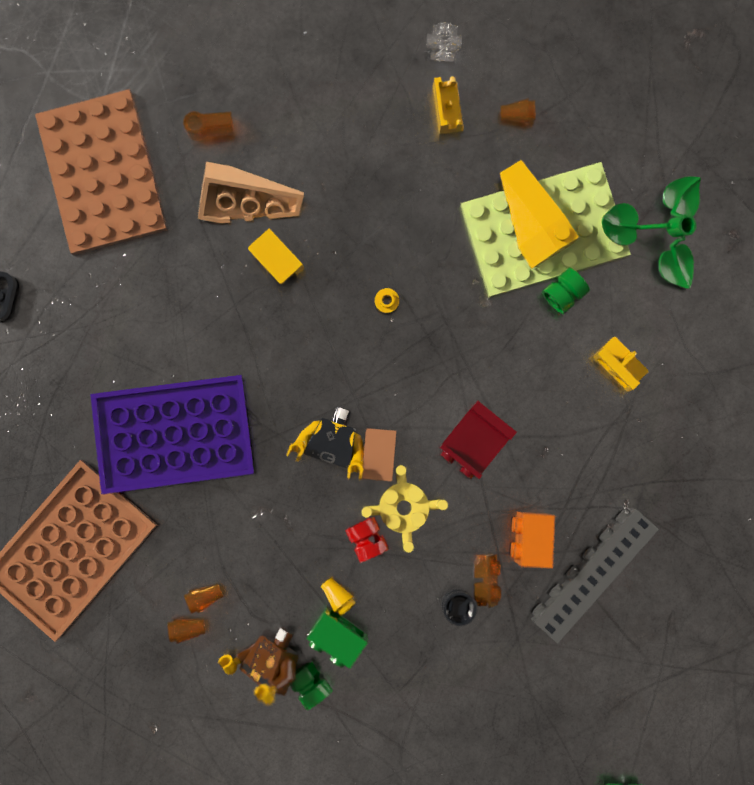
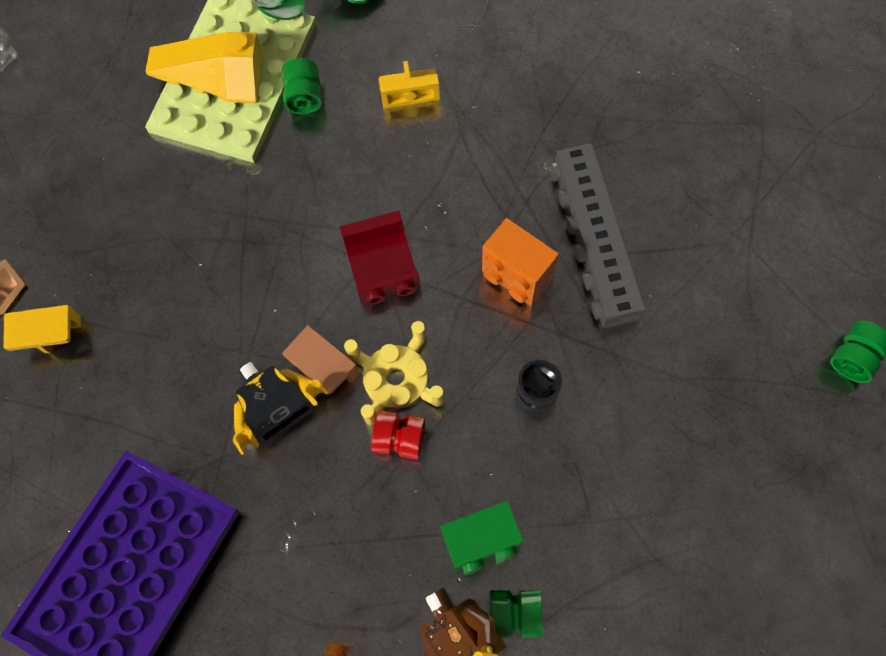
camera: 50 degrees left, 15 degrees down
yellow cone [321,577,356,616] -> none
yellow plate [375,288,399,313] -> none
yellow hinge [433,76,464,134] -> none
clear orange hinge [474,554,501,608] -> none
clear orange cone [501,98,536,123] -> none

